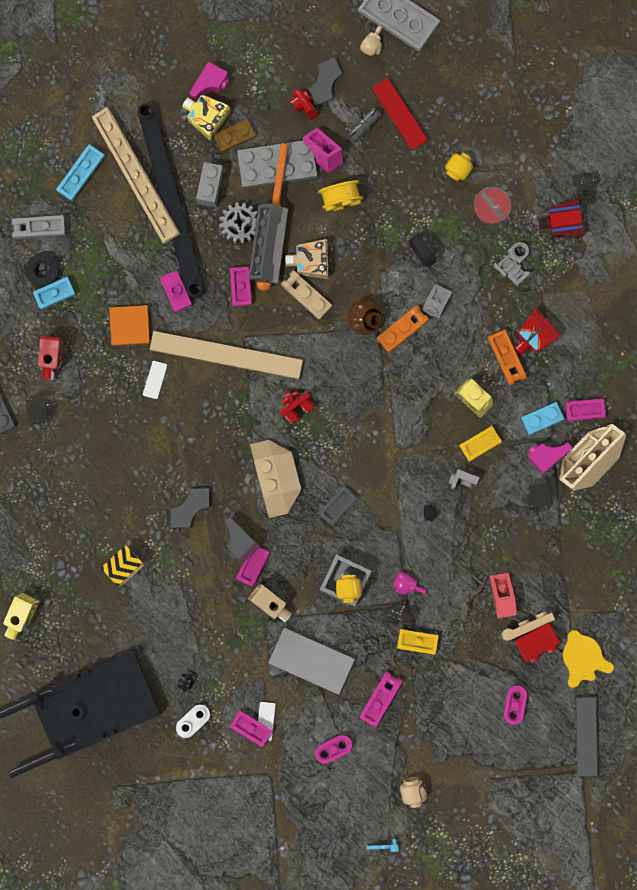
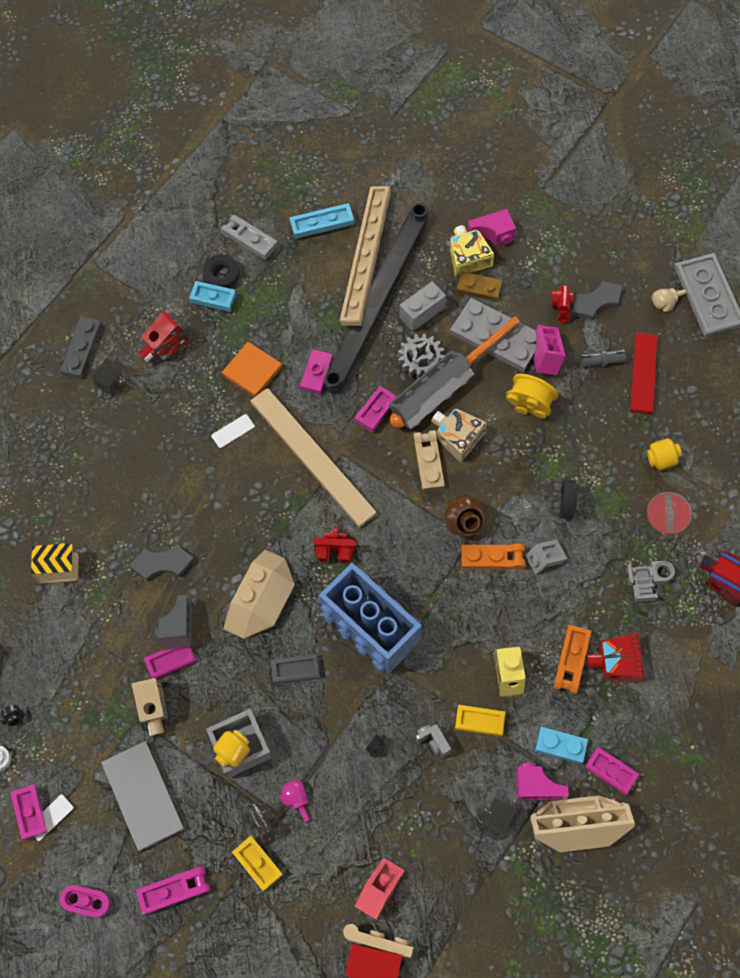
camera: 35 degrees right, 15 degrees down
none -> medium blue brick [319,563,422,674]

